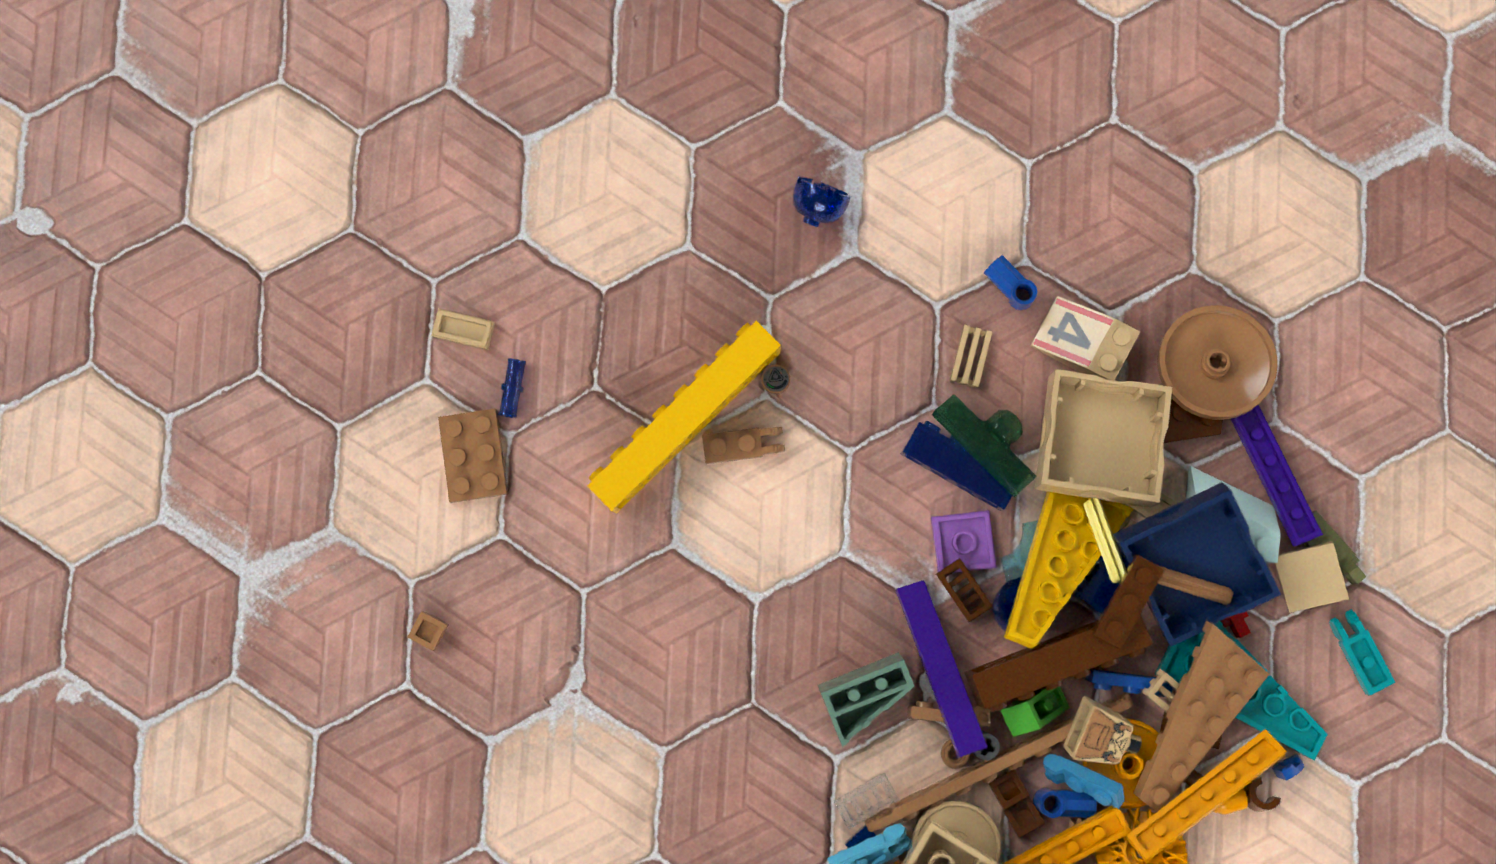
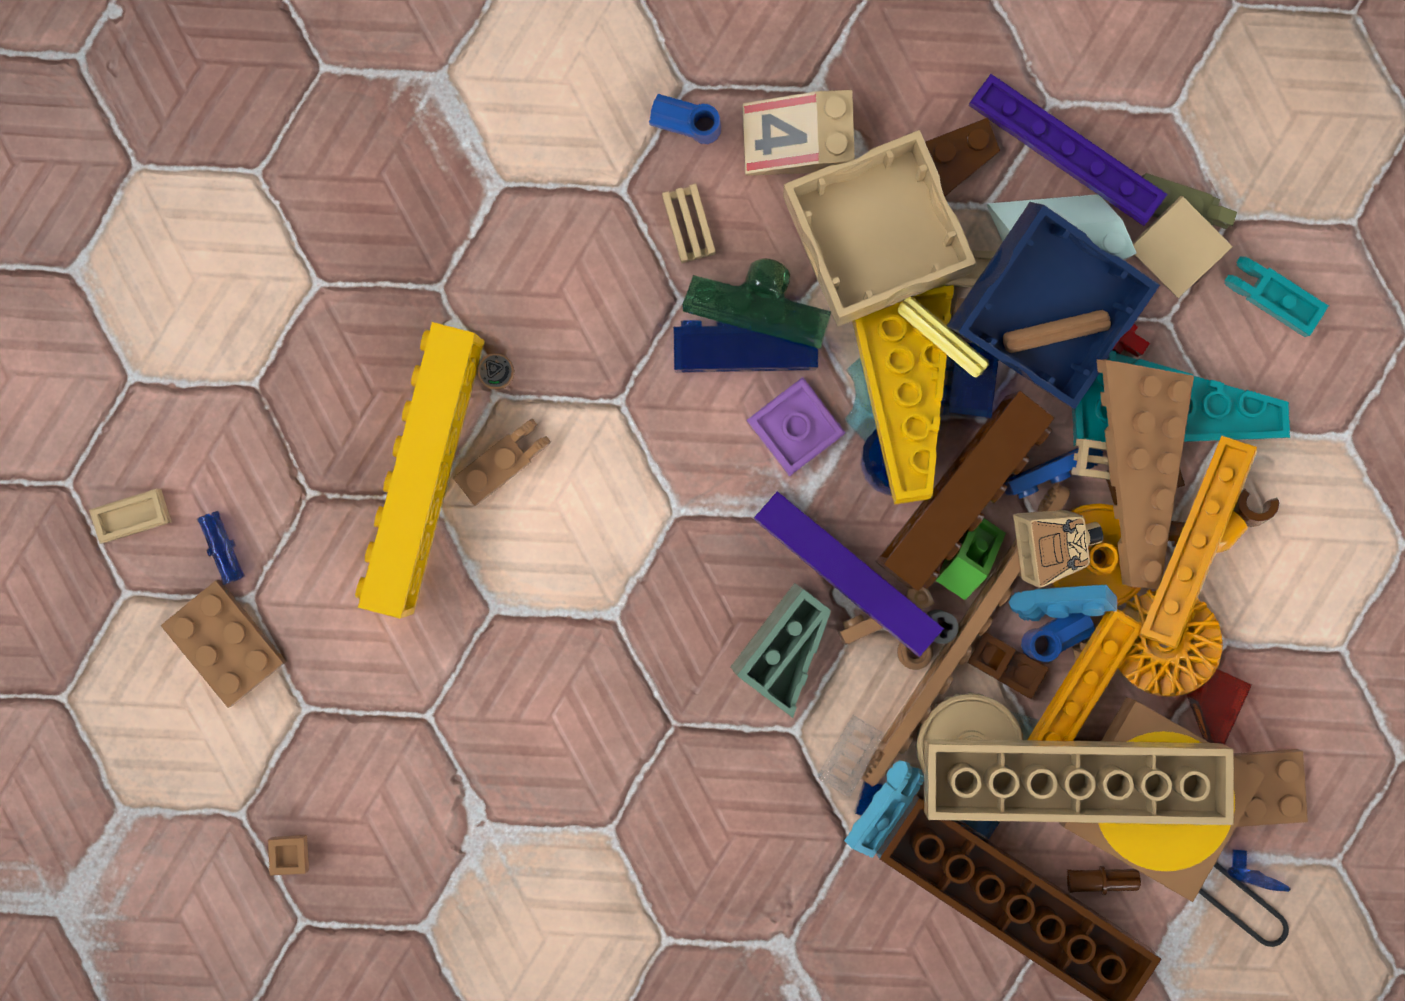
camera: 35 degrees left, 5 degrees up
clear blue cylinder [792,176,851,227] -> none
reddish brown slope [936,558,993,623] -> none
reddish brown plate [1092,554,1165,649] -> none
medium nougat dish [1157,305,1278,420] -> none
blue tile [1272,754,1304,781] -> none

